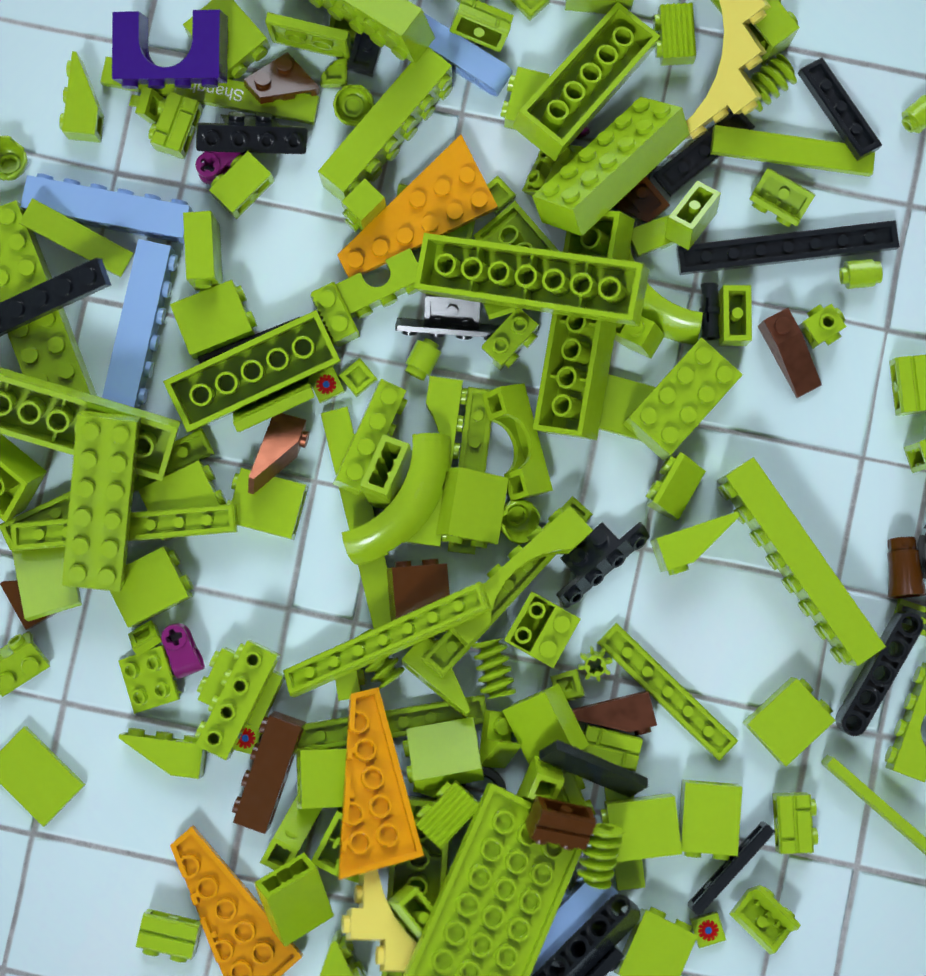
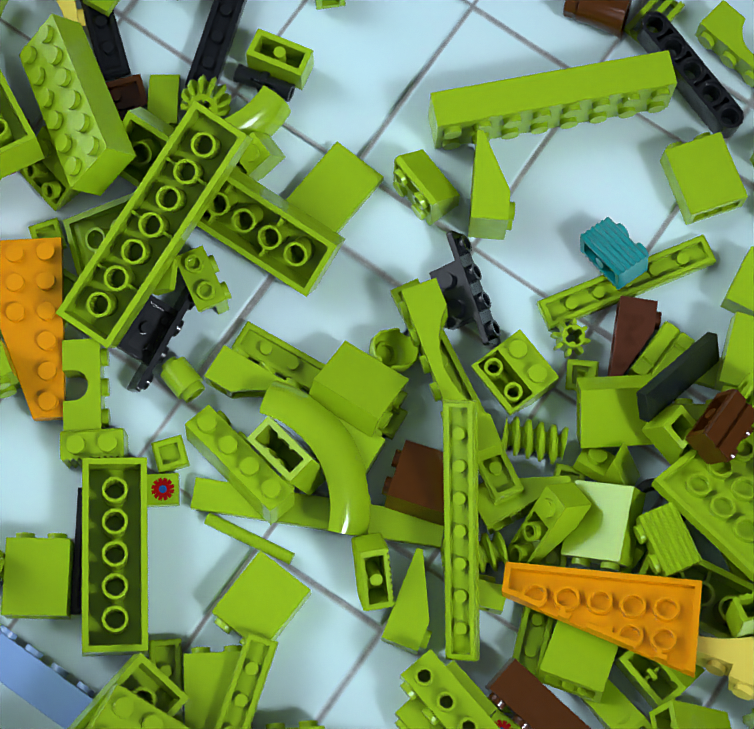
camera: 70 degrees left, 10 degrees down
lime tile [233,378,315,432] -> none
copper slope [248,413,310,494] -> none
lime arch [482,383,553,501] -> none
lime brick [623,337,743,461] -> none
lime brick [665,181,721,250] -> none
copper slope [758,308,822,398] -> none
none -> lime gear [180,75,232,119]
none -> lime bar [204,513,295,565]
none -> lime brick [351,532,395,611]
none -> lime slope [381,547,433,655]
none -> lime slope [507,482,592,565]
none -> teal brick [580,217,649,290]

